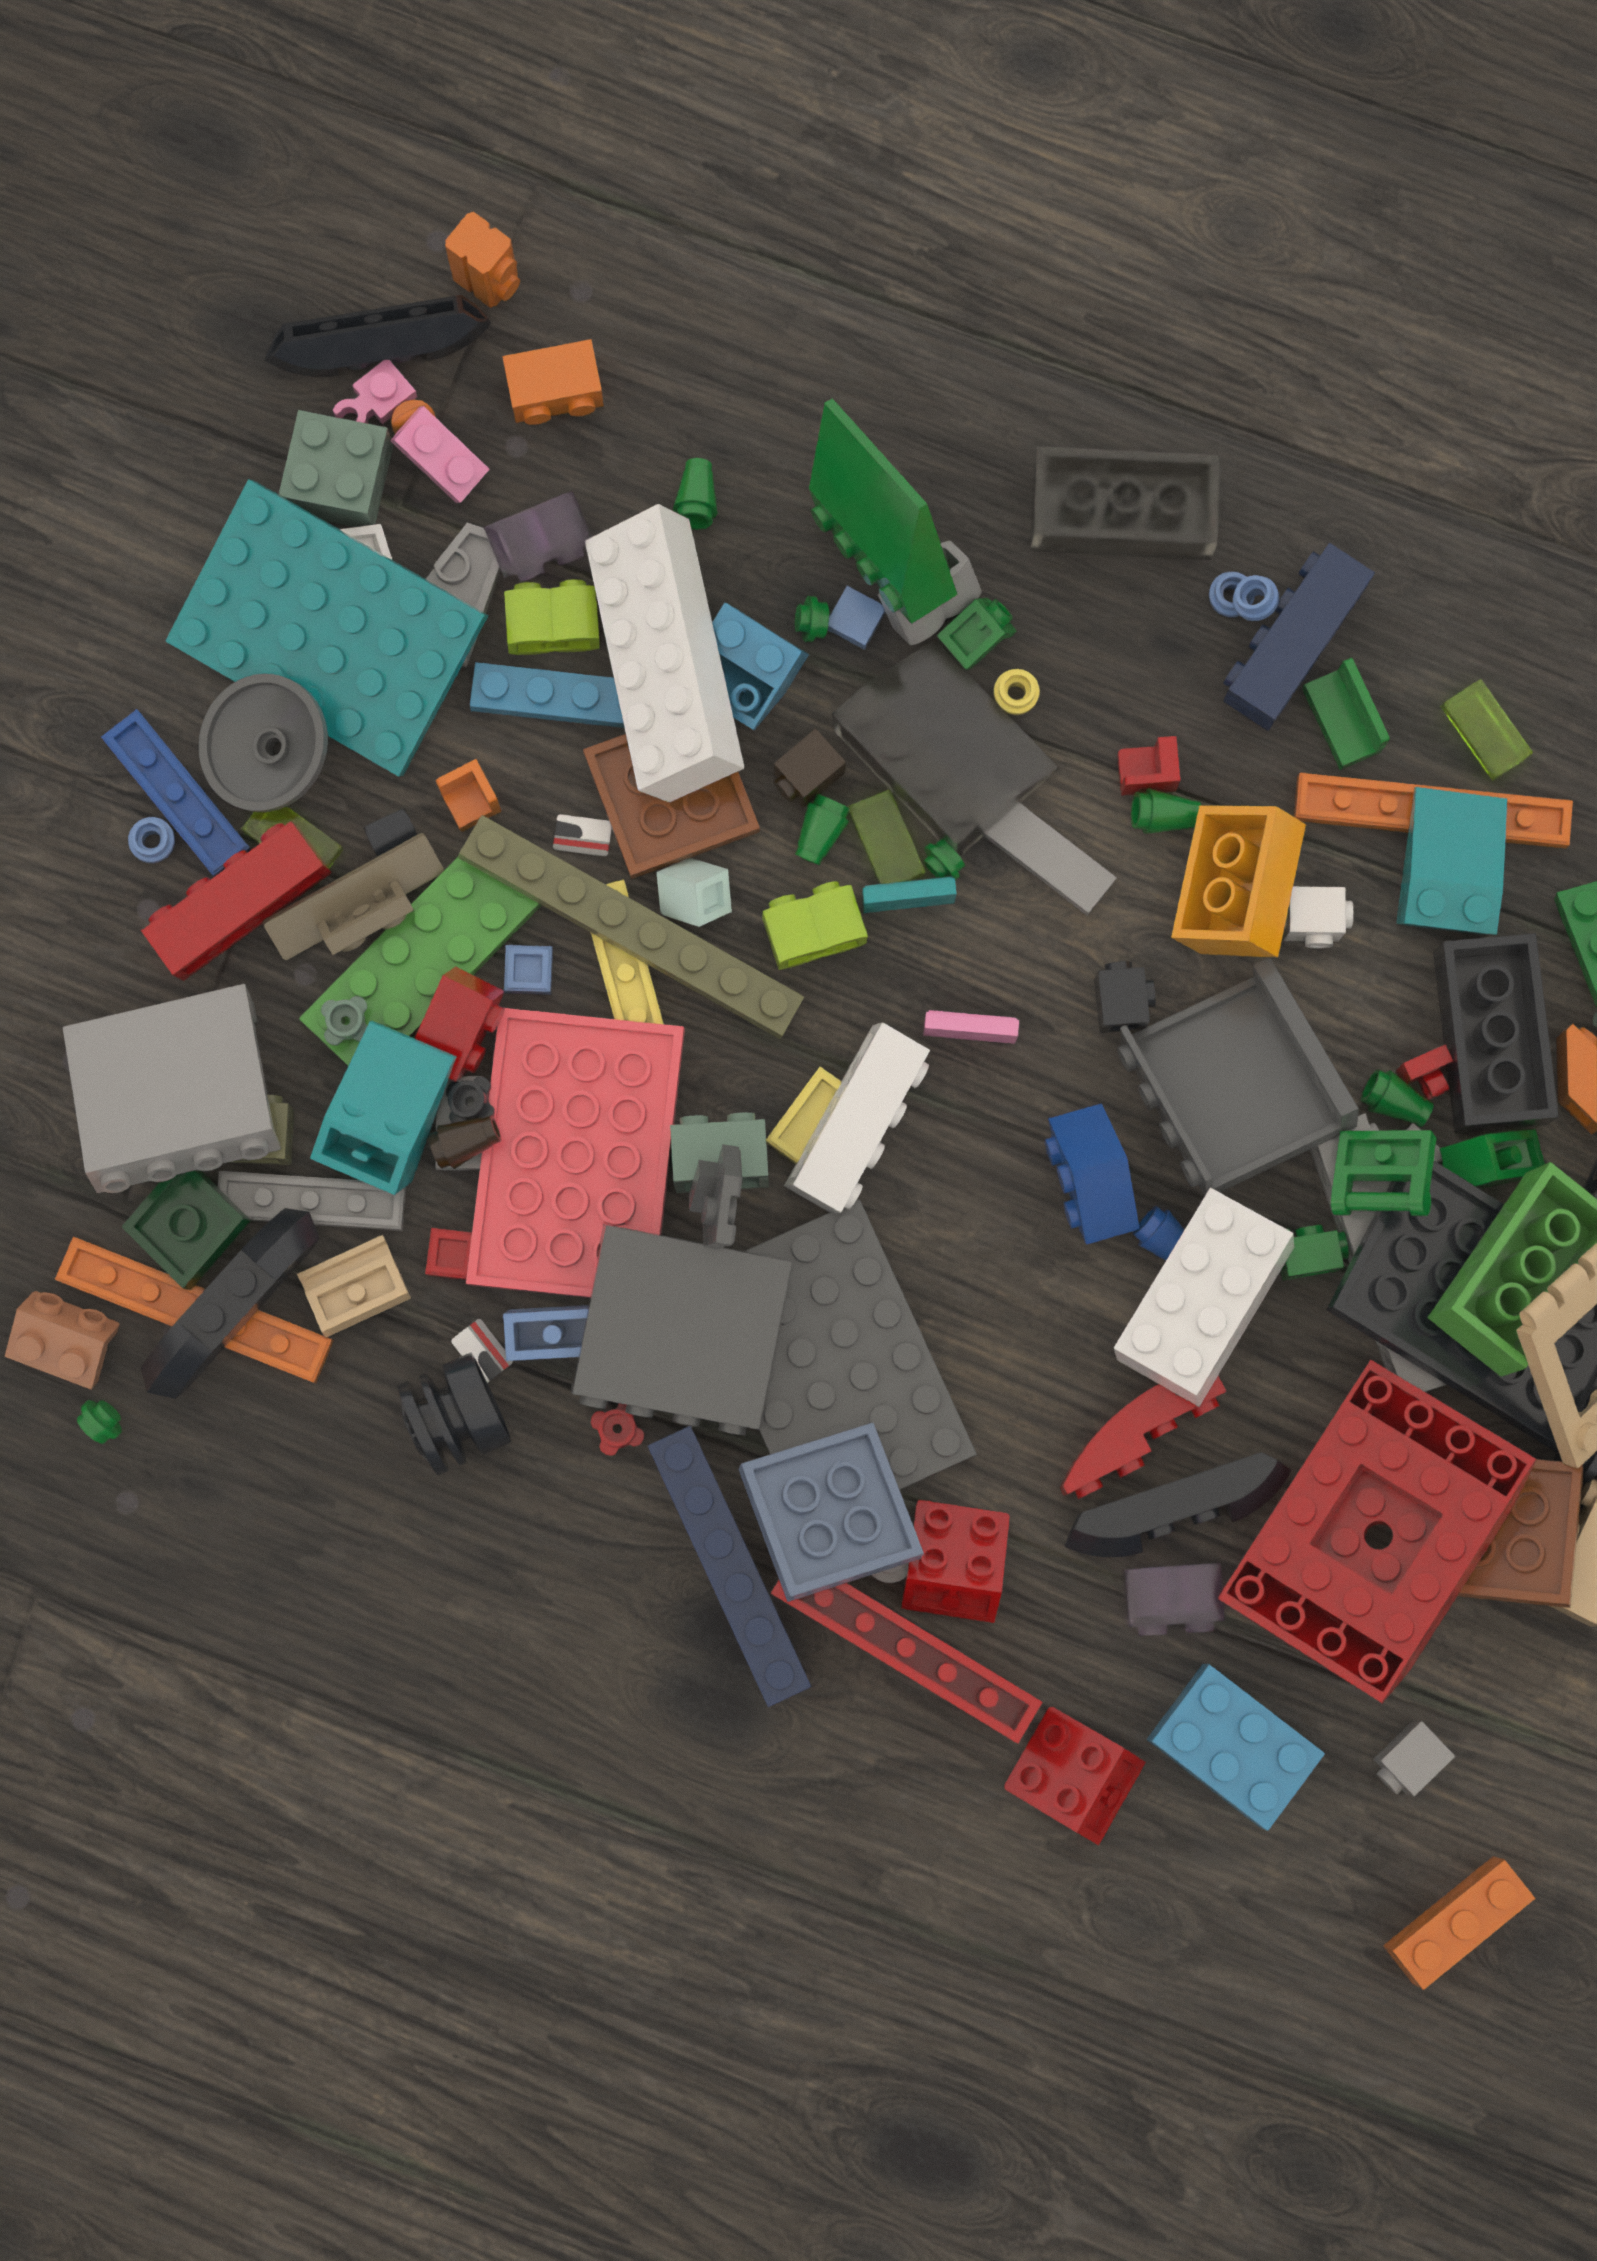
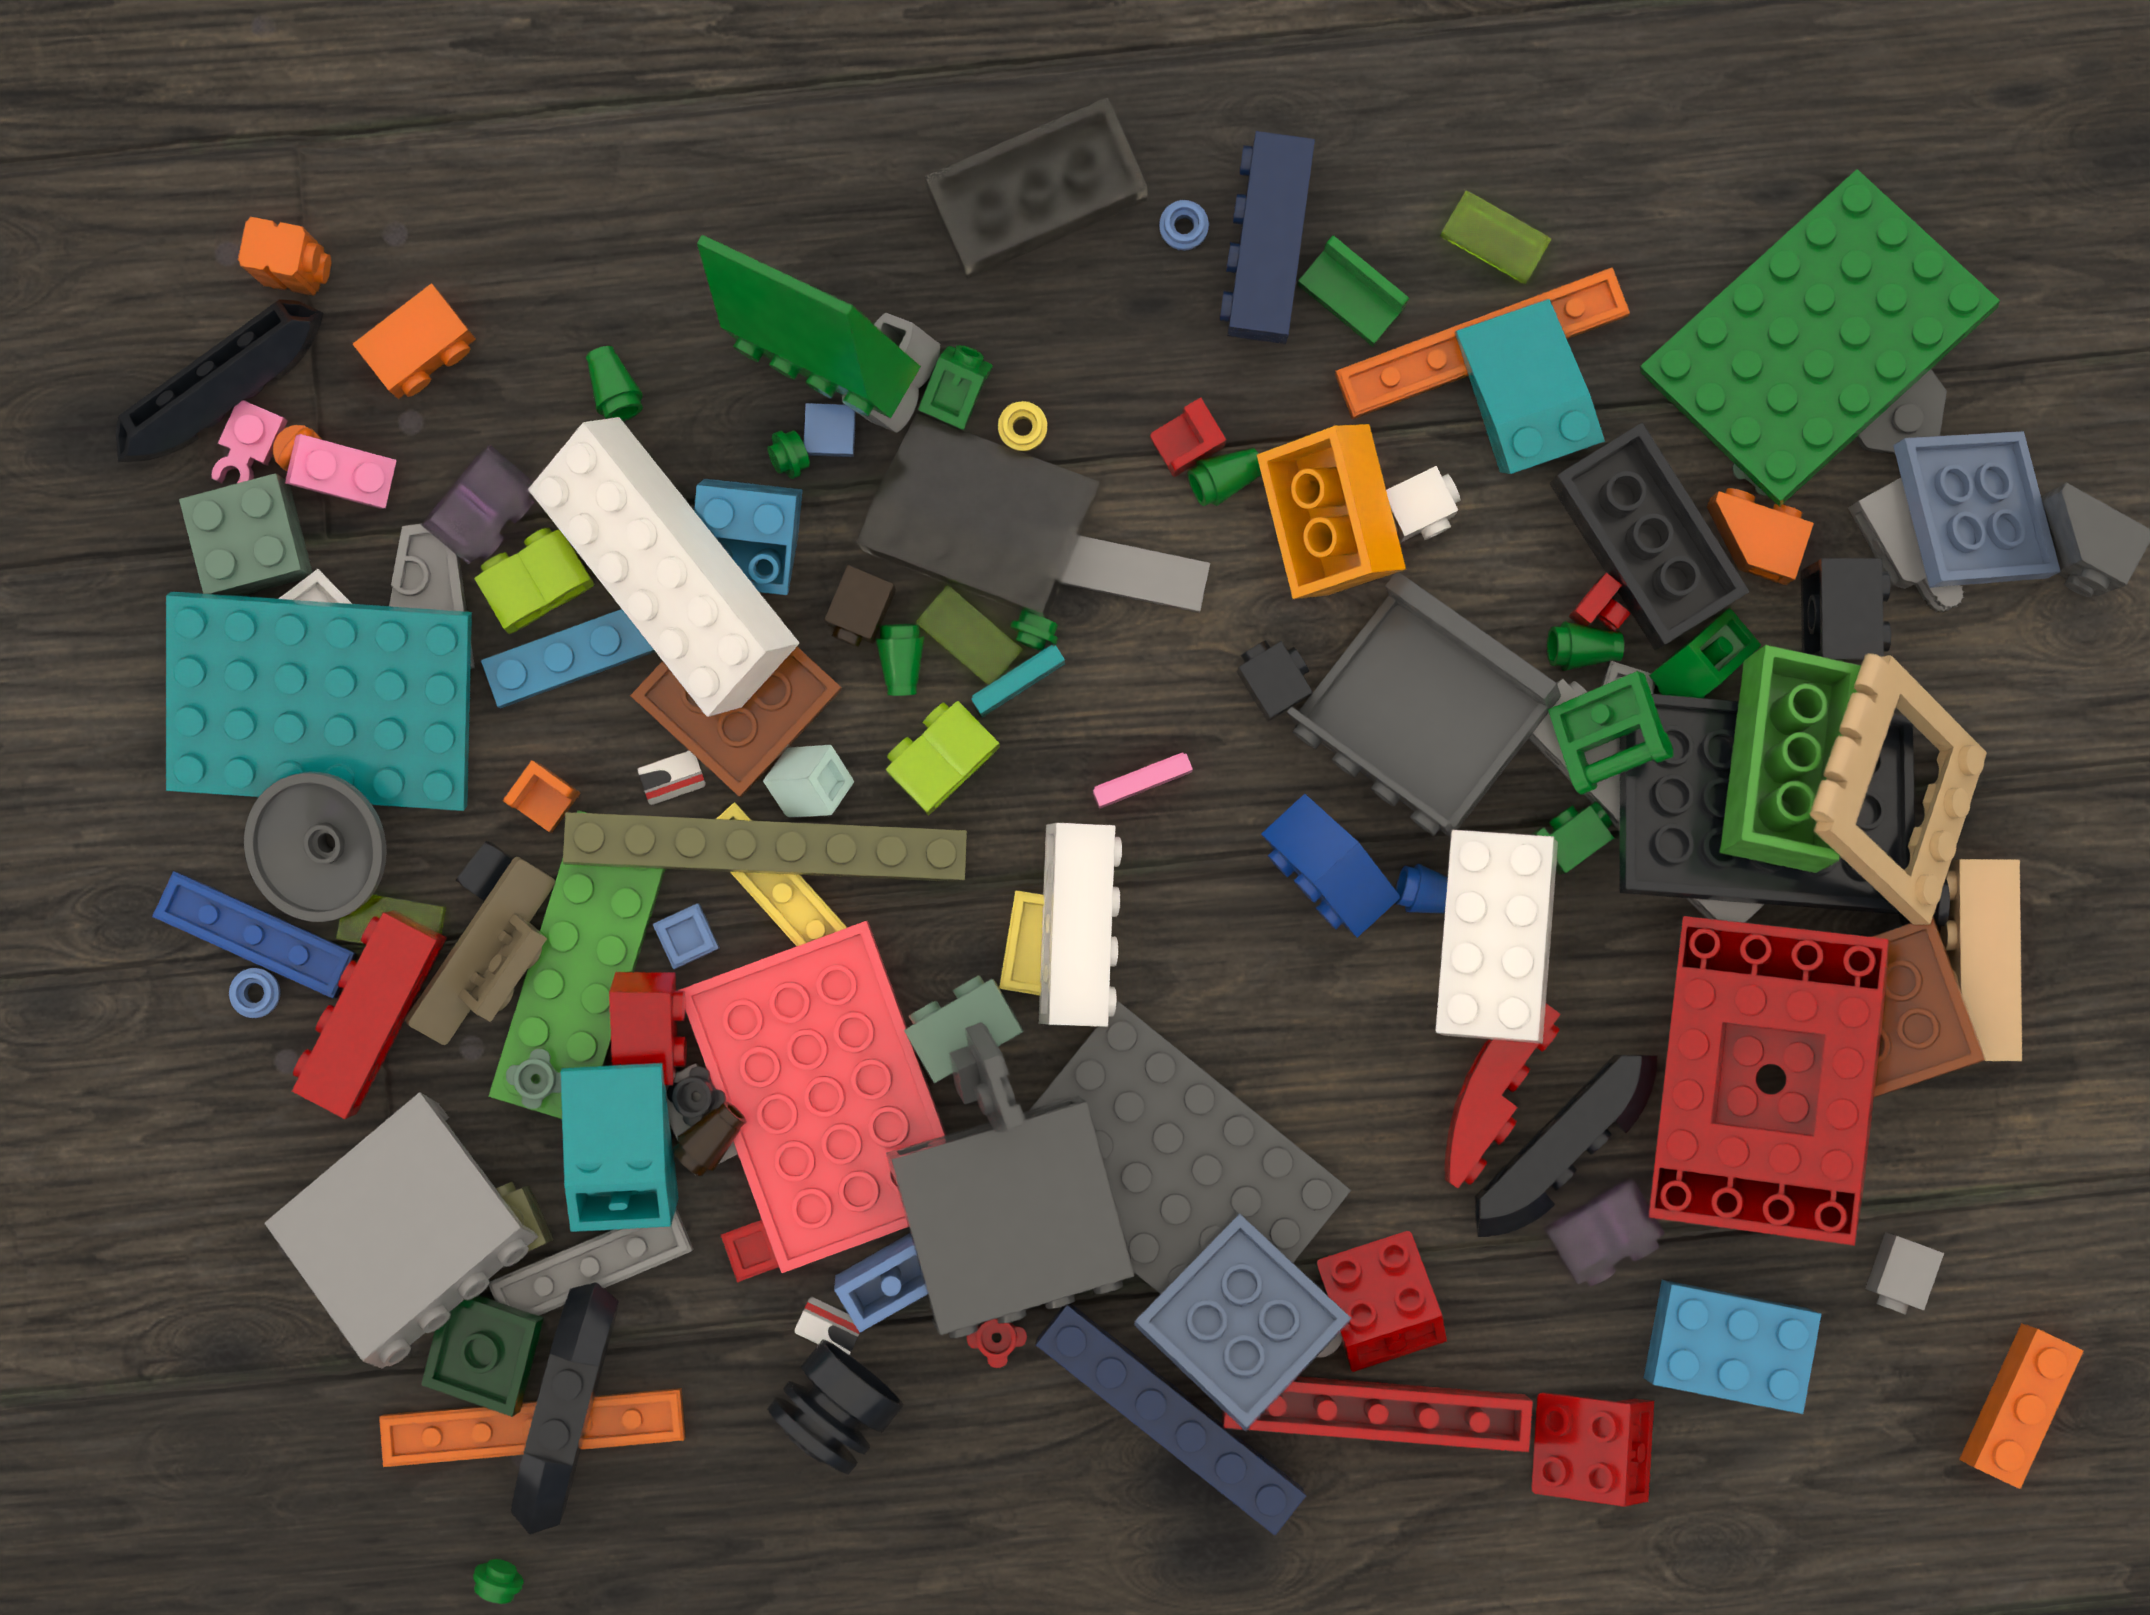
camera: 25 degrees left, 5 degrees up
nougat bracket [5,1291,120,1390] -> none
tan plate [297,1235,411,1337] -> none
medium blue plate [1233,575,1279,621] -> none

